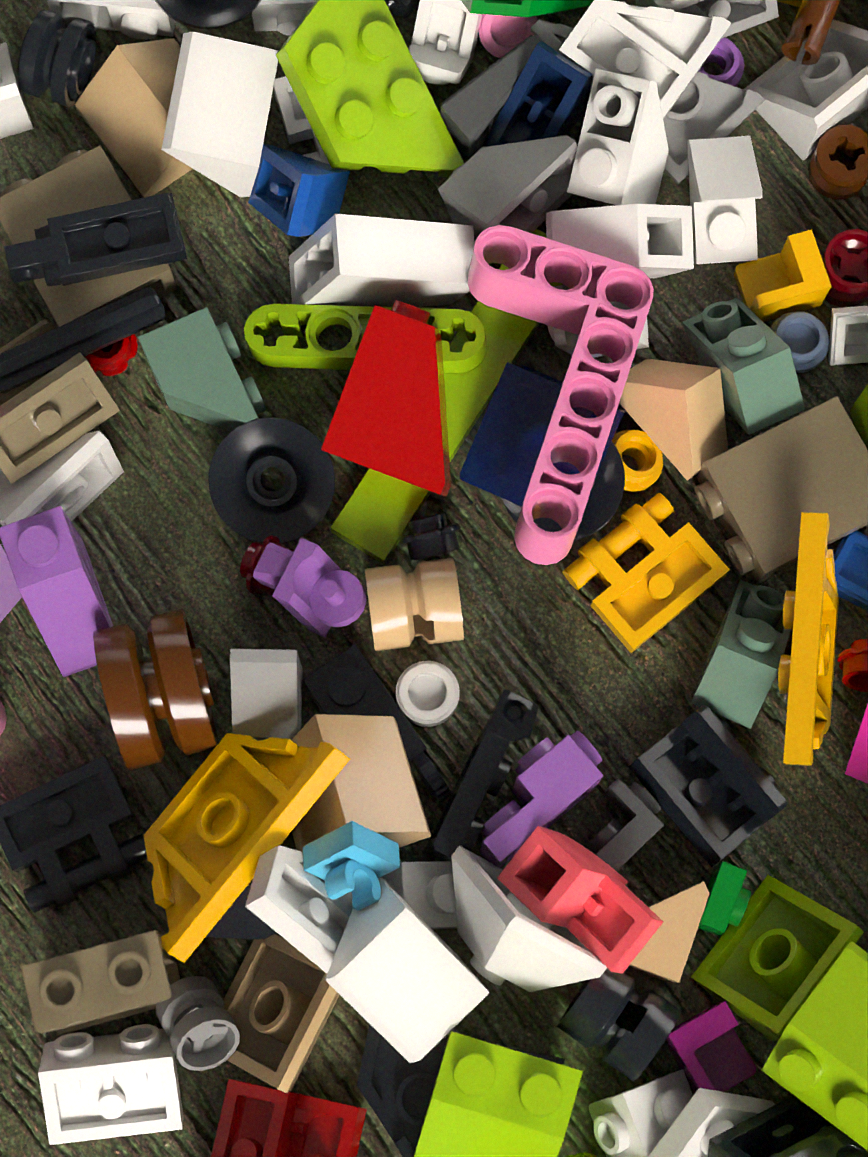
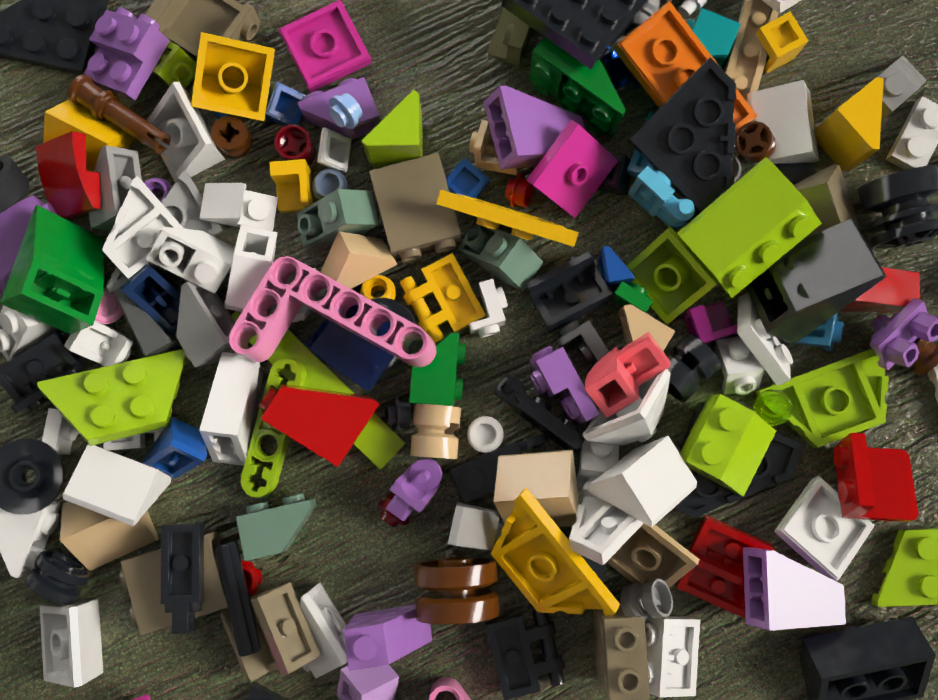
camera: 75 degrees left, 5 degrees up
black dish [208,417,335,543] -> none
medium azure tile [303,821,400,911] -> none
none -> green slope [409,333,466,407]
none -> white bracket [469,279,508,338]
none -> blue slope [597,246,635,287]

